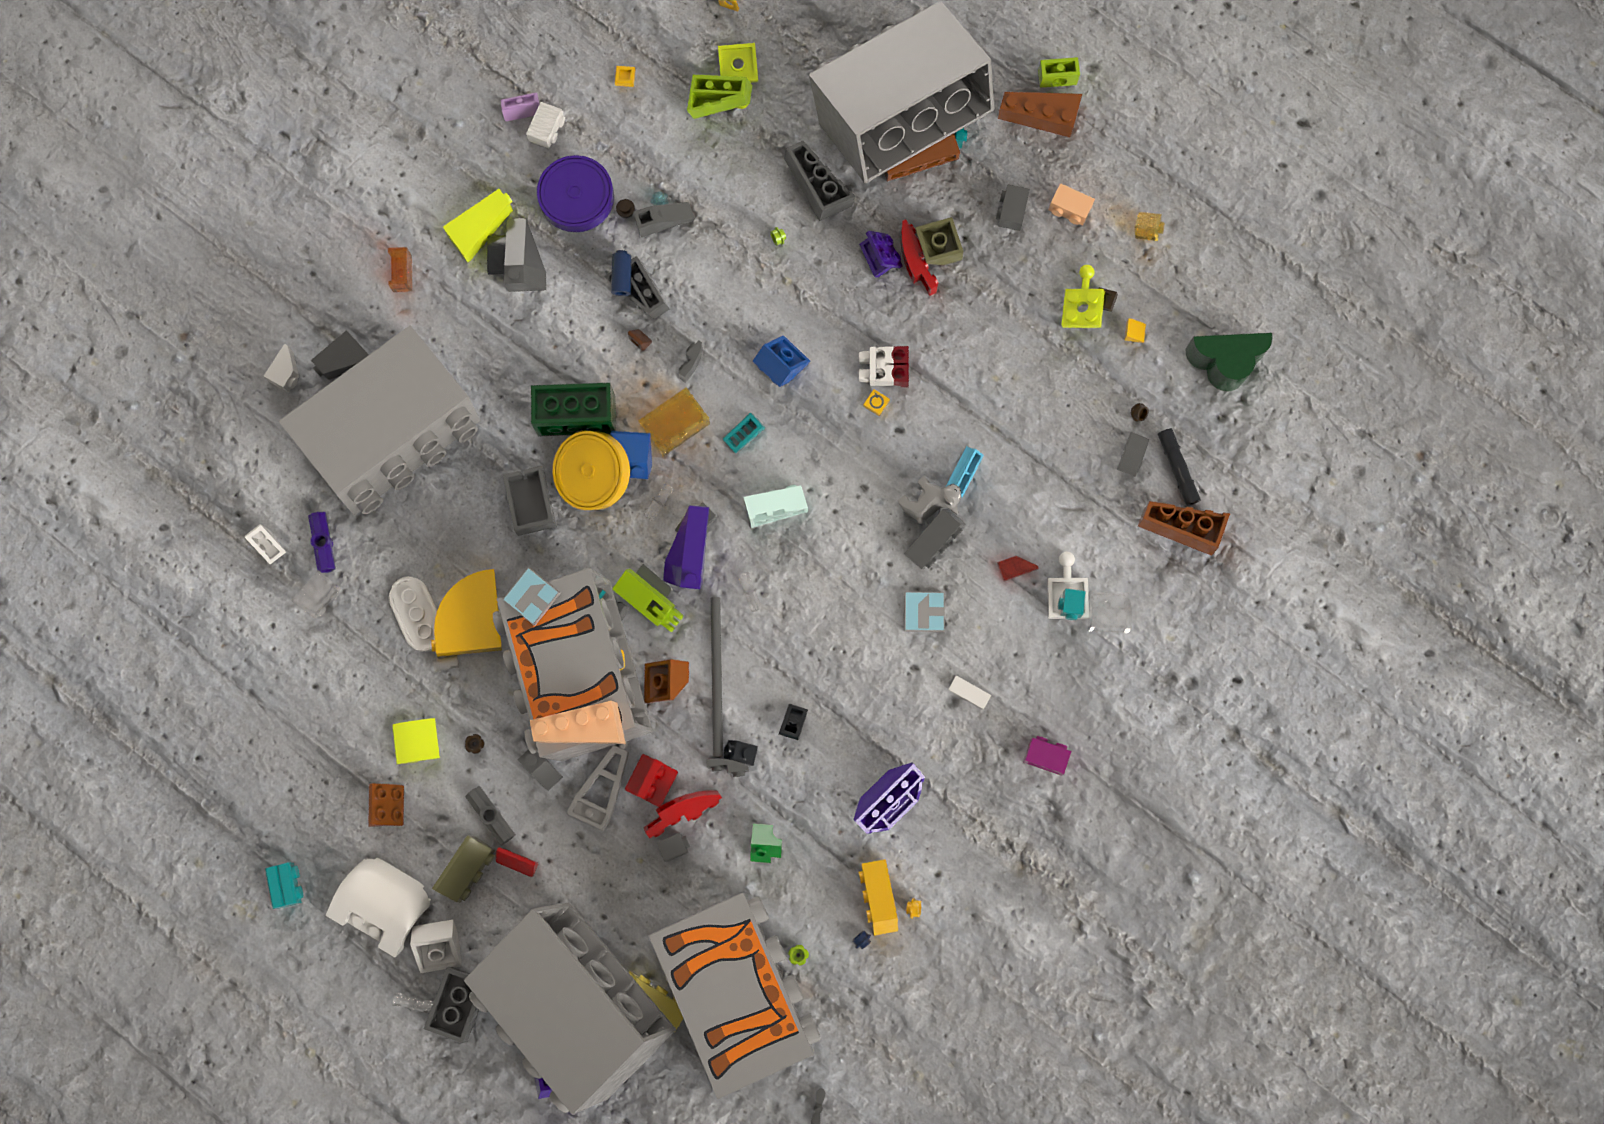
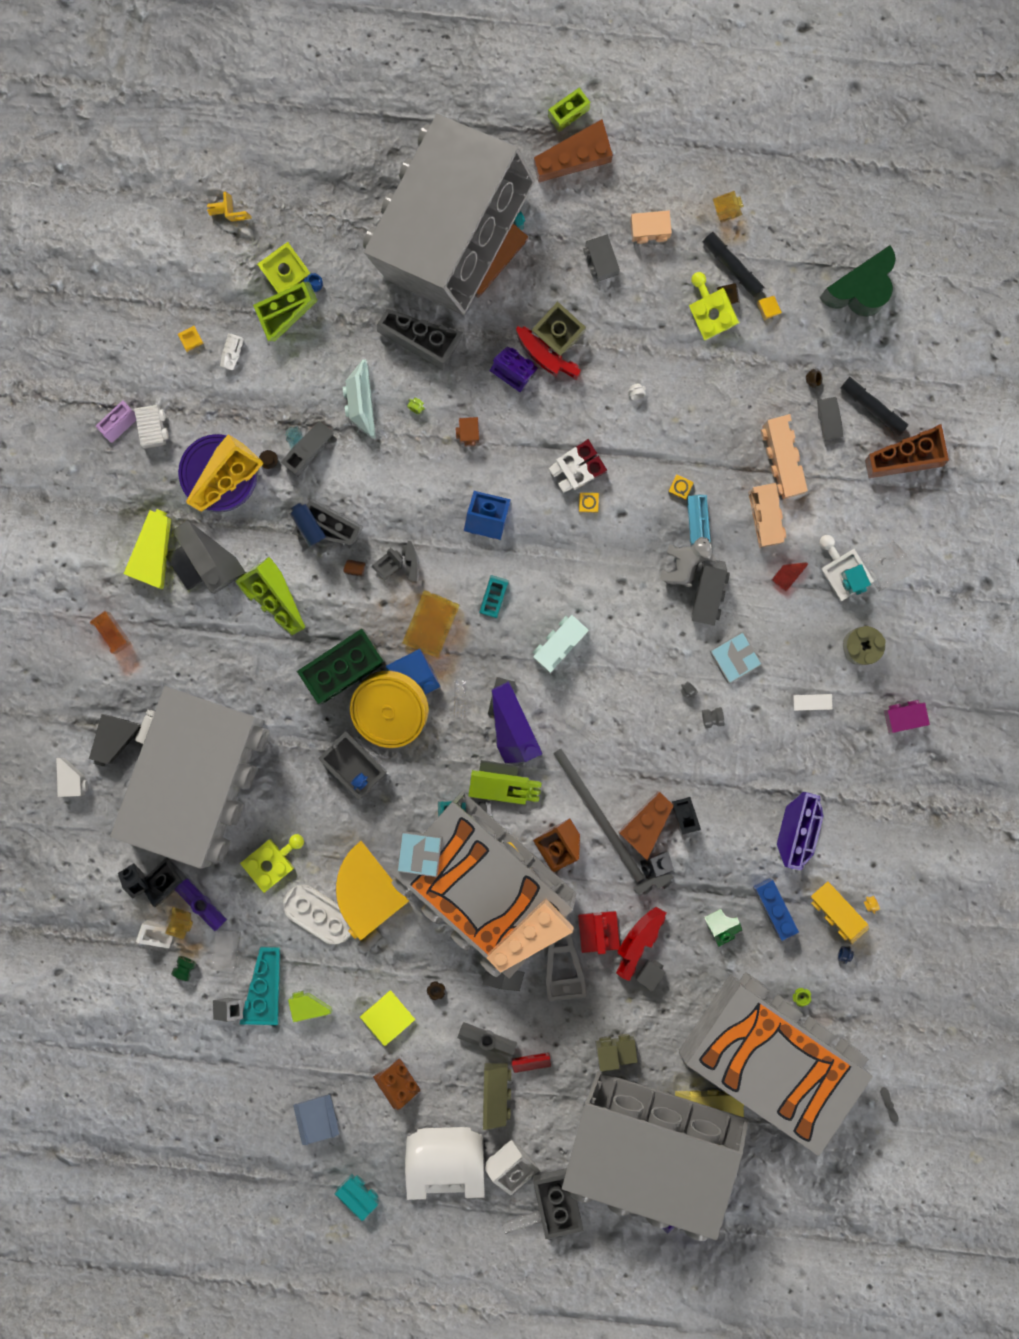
camera: 35 degrees left, 10 degrees up
none -> black brick [118,863,149,899]
none -> black slope [145,857,187,907]
none -> clear yellow brick [165,907,193,940]
none -> dark green wheel [171,956,197,981]
none -> yellow wedge [186,434,263,512]
none -> dark grey brick [213,998,243,1022]
none -> white hinge [220,333,244,370]
none -> lime wedge [235,557,305,635]
none -> teal wing [239,946,280,1025]
none -> neon yellow plate [240,834,304,893]
none -> lime slope [288,991,333,1022]
none -> sand blue slope [293,1094,339,1145]
none -> blue plate [304,273,323,292]
none -> light aqua wedge [343,359,376,439]
none -> blue plate [351,772,368,790]
none -> dark grey bracket [372,547,403,581]
none -> dark orange brick [456,417,479,447]
none -> olive brick [595,1034,638,1072]
none -> dark orange wedge [618,791,674,860]
none -> white plate [628,384,646,400]
none -> yellow tile [668,474,694,500]
none -> dark grey plate [681,681,698,699]
none -> black piece [702,232,765,298]
none -> dark grey wheel [702,707,725,729]
none -> light nougat wedge [748,483,786,548]
none -> blue brick [753,878,799,941]
none -> light nougat wedge [761,414,808,499]
none -> olive brick [843,626,886,665]

